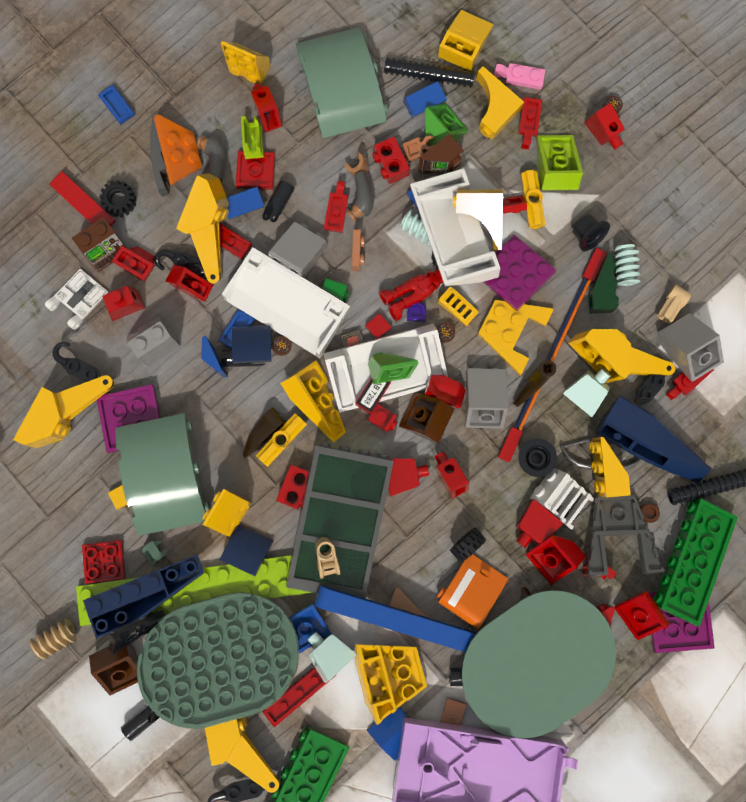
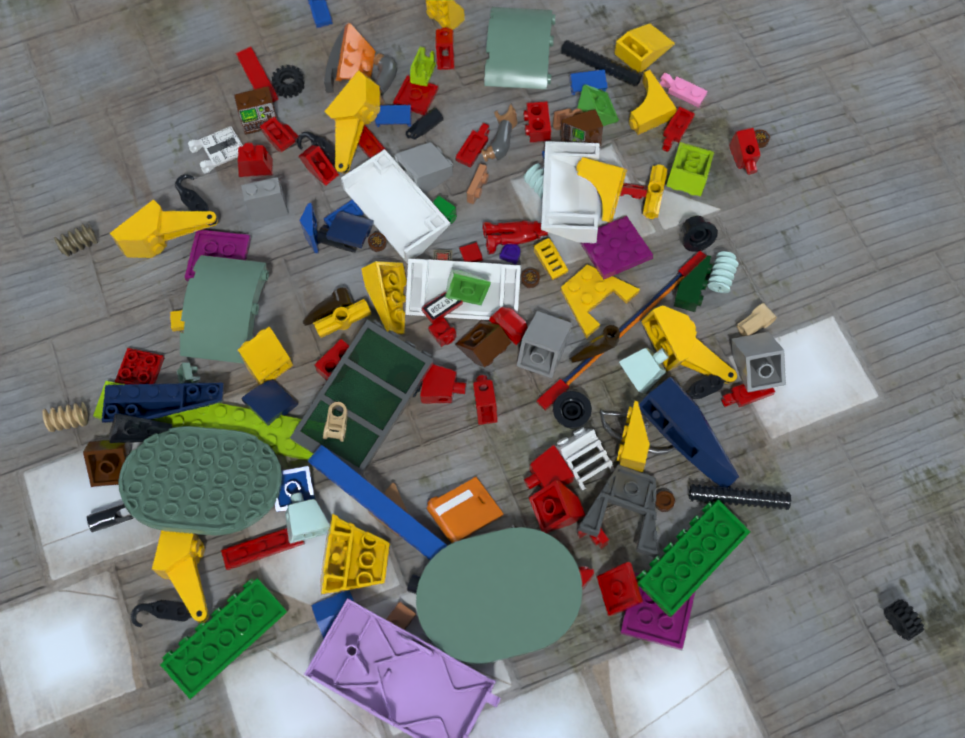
camera: 25 degrees right, 15 degrees down
black tyre [450,528,486,563] -> none

